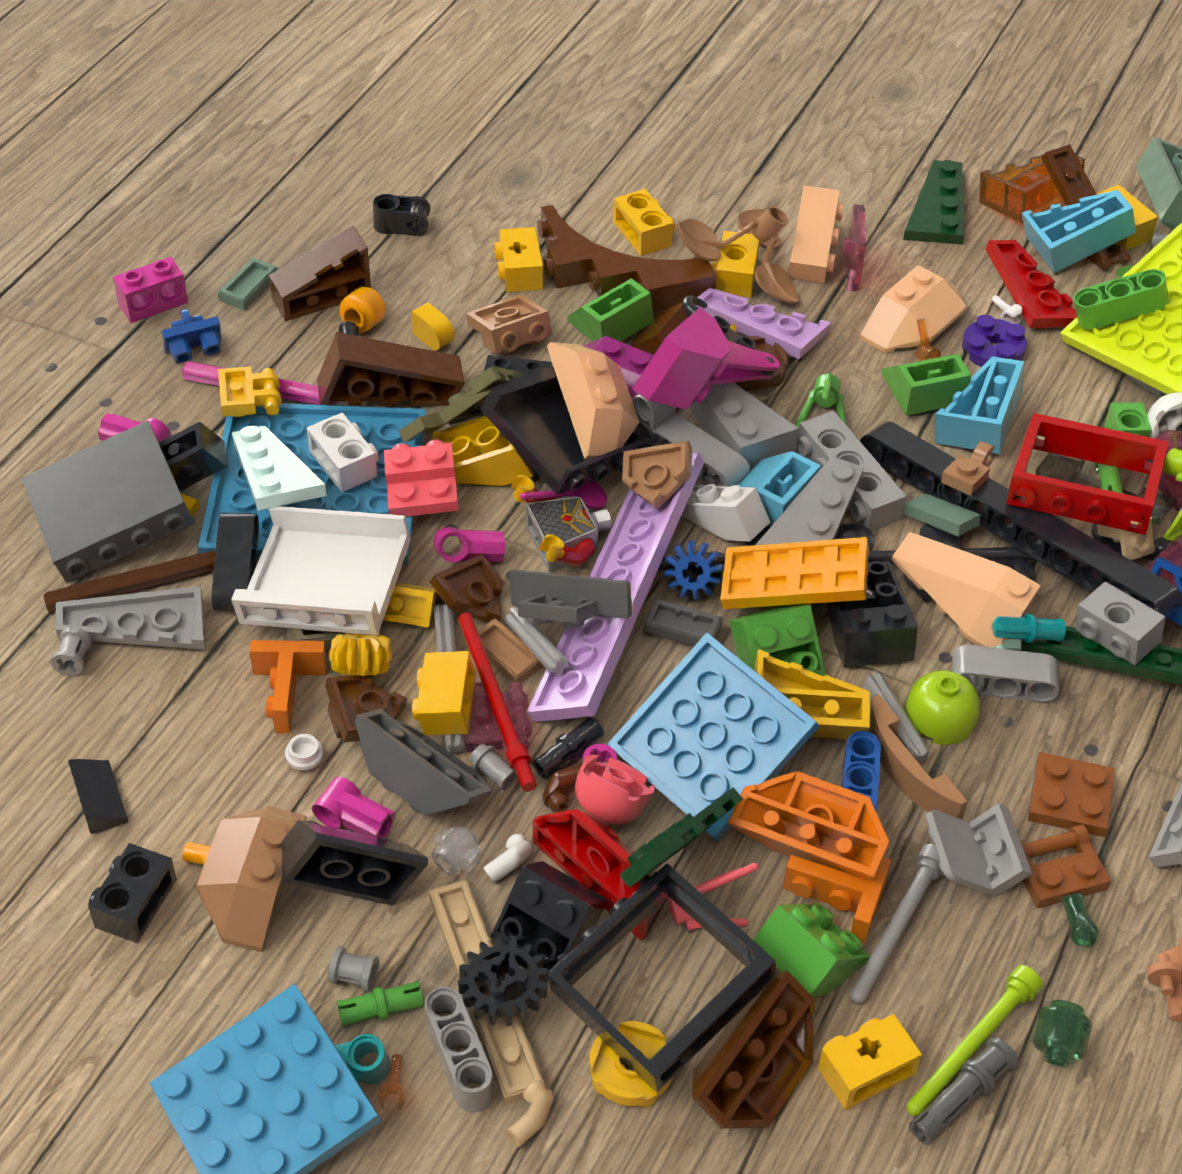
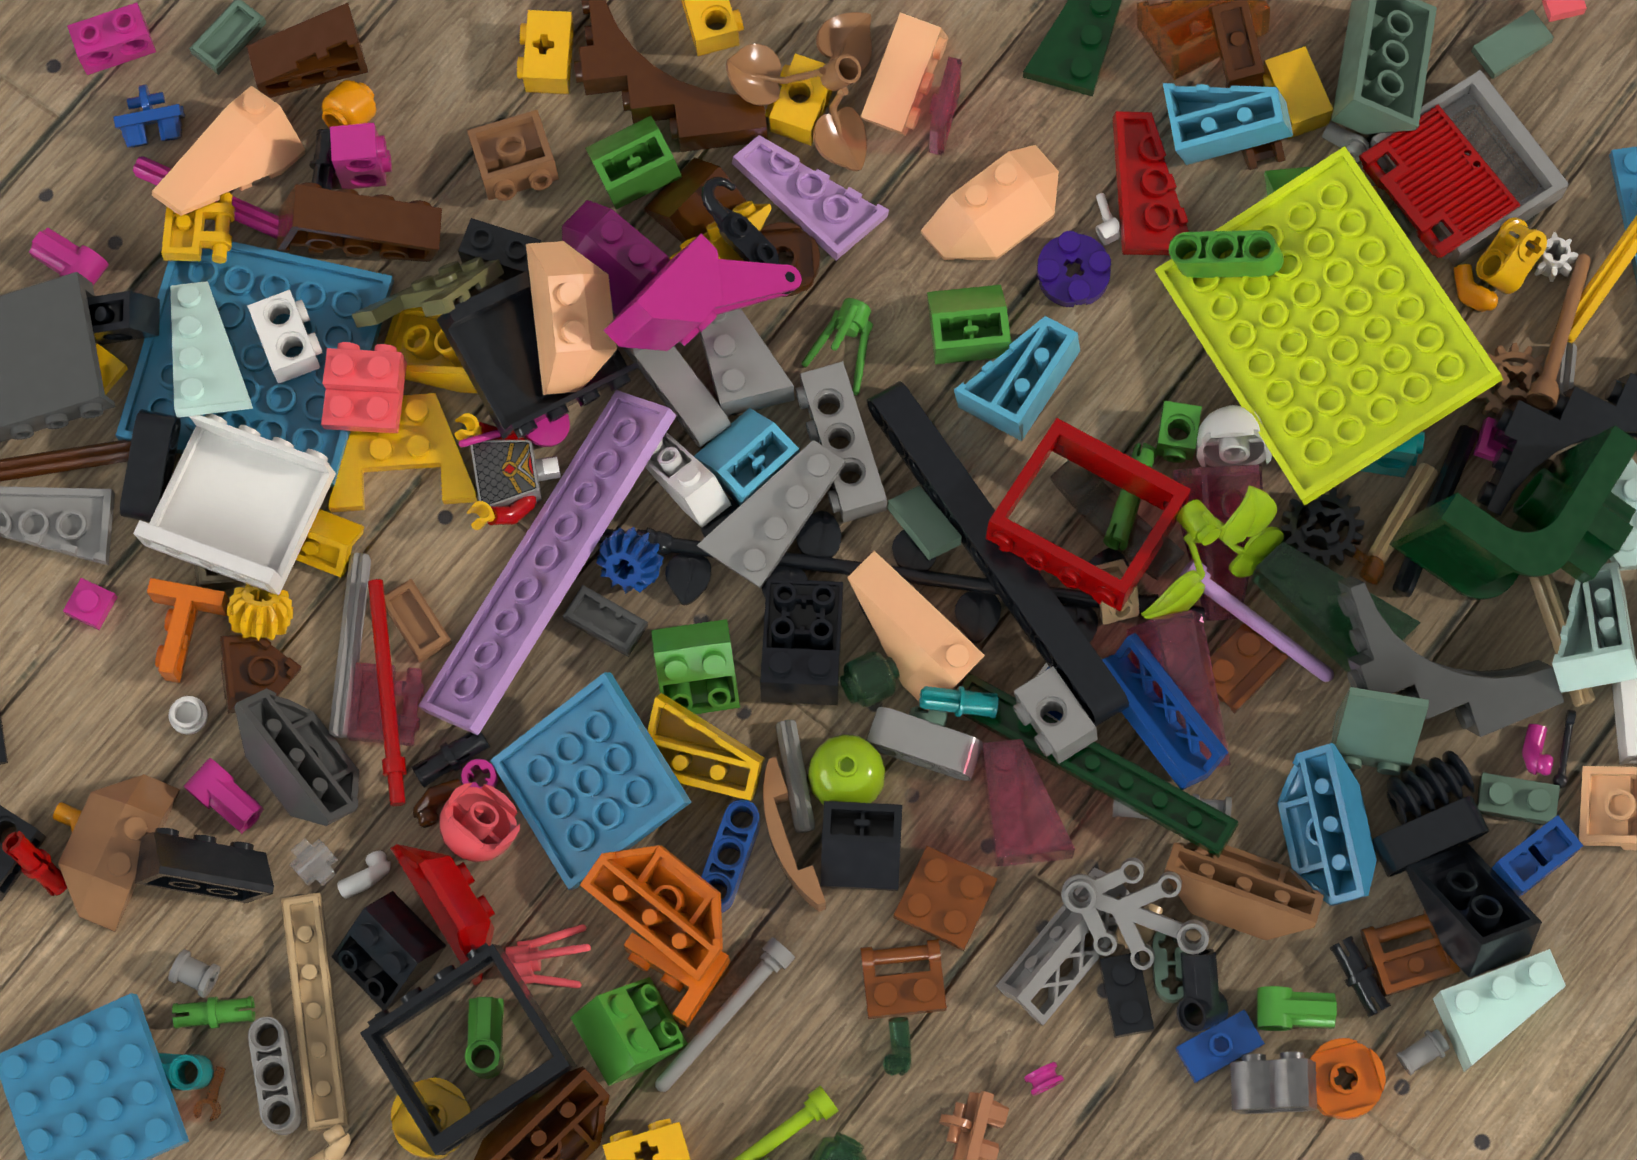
camera: 15 degrees right, 25 degrees up
yellow piece [412,302,455,351] -> none
yellow brick [412,651,476,735] -> none
reddish brown plate [429,554,503,623] -> none
dark pink piece [433,527,505,562] -> none
black gear [458,937,548,1026] -> none
light grey pin [469,744,517,790] -> none
light grey axle [505,607,568,675] -> none
dark grey bracket [509,570,632,627] -> none
dark green wing [620,787,743,888] -> none
medium nougat plate [622,441,692,510] -> none
light orange plate [720,537,869,609] -> none
clear orange hand [915,319,941,361] -> none
light grey bracket [926,803,1032,897] -> none
medium nougat plate [941,441,994,496] -> none
none -> red pin [2,831,67,896]
none -> dark pink plate [63,578,117,630]
none -> light nougat wedge [152,86,306,216]
none -> yellow wing [329,393,478,513]
none -> dark pink brick [330,123,392,189]
none -> bright green piece [465,997,504,1079]
none -> black slope [820,801,902,891]
none -> clear green head [839,651,900,707]
none -> clear pink wedge [981,739,1075,867]

